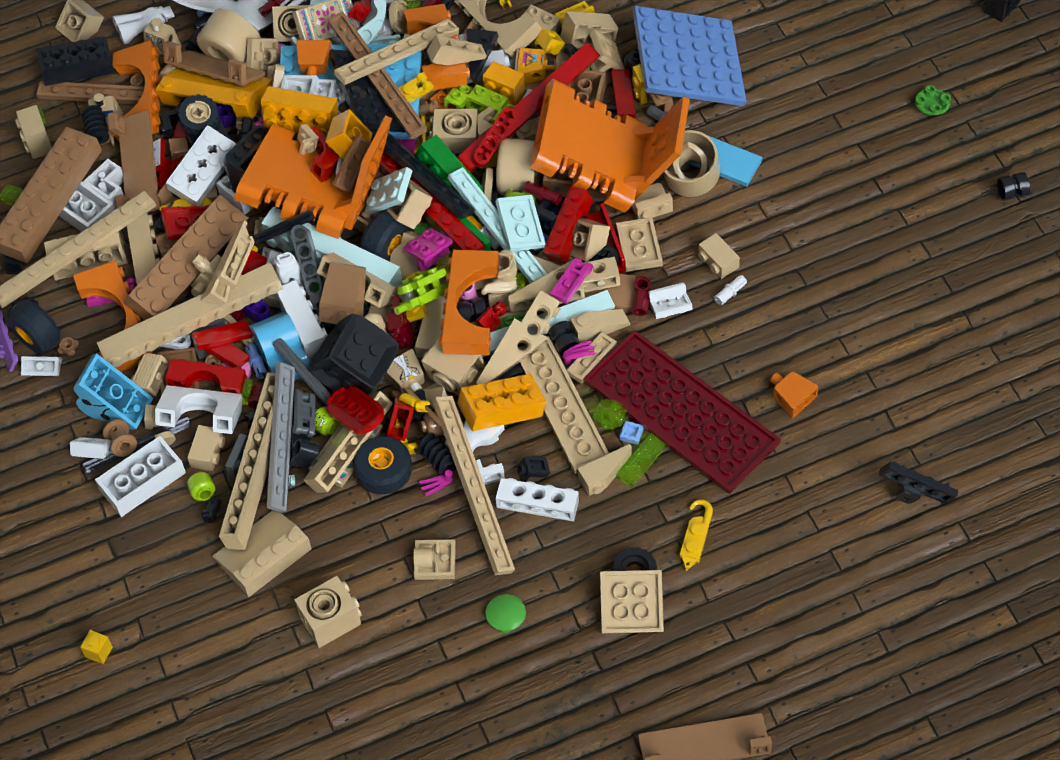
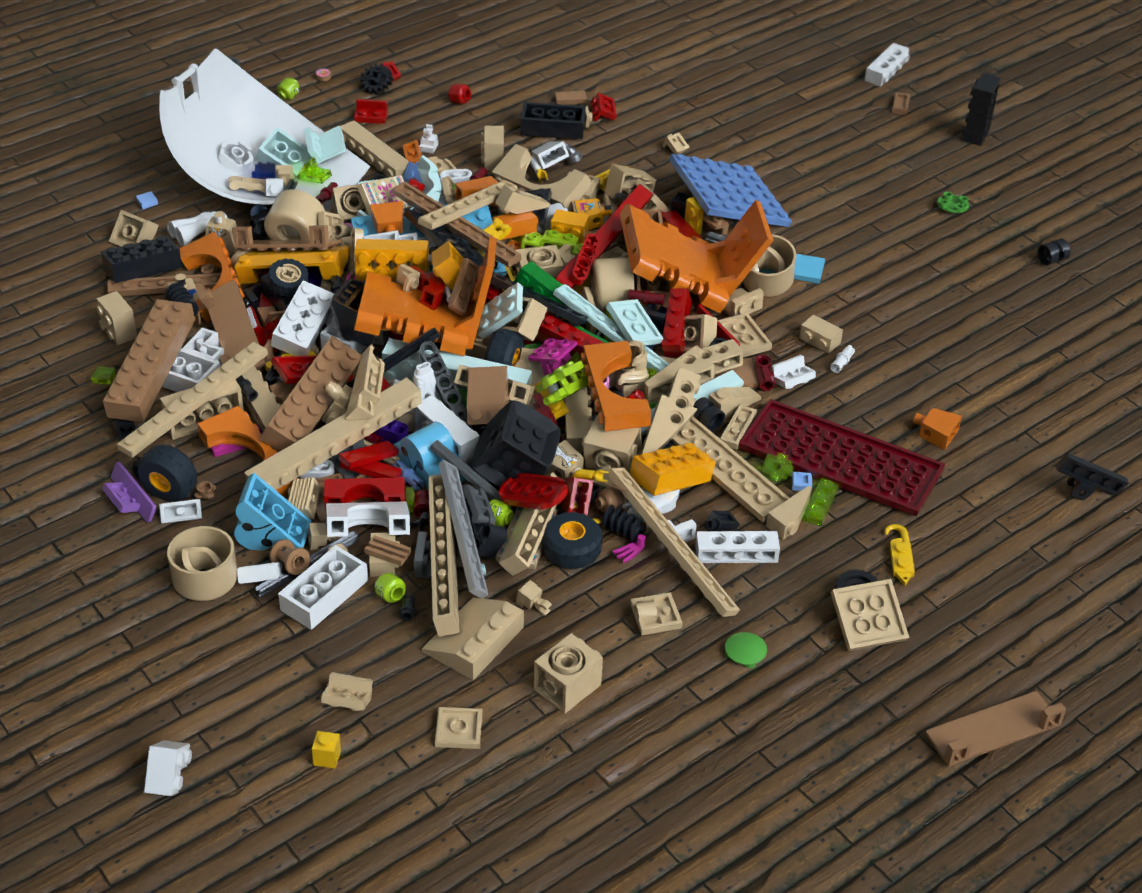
camera: 20 degrees left, 15 degrees down
yellow brick [534,28,565,55] -> none
dark pink plate [550,258,593,304] -> none
dark pink piece [563,341,595,365] -> none
none -> tan piece [167,526,238,601]
none -> black pin [236,375,258,401]
none -> tan bracket [321,672,373,711]
none -> medium nougat tile [364,535,411,566]
none -> tan tile [435,707,483,749]
none -> tan piece [516,580,552,616]

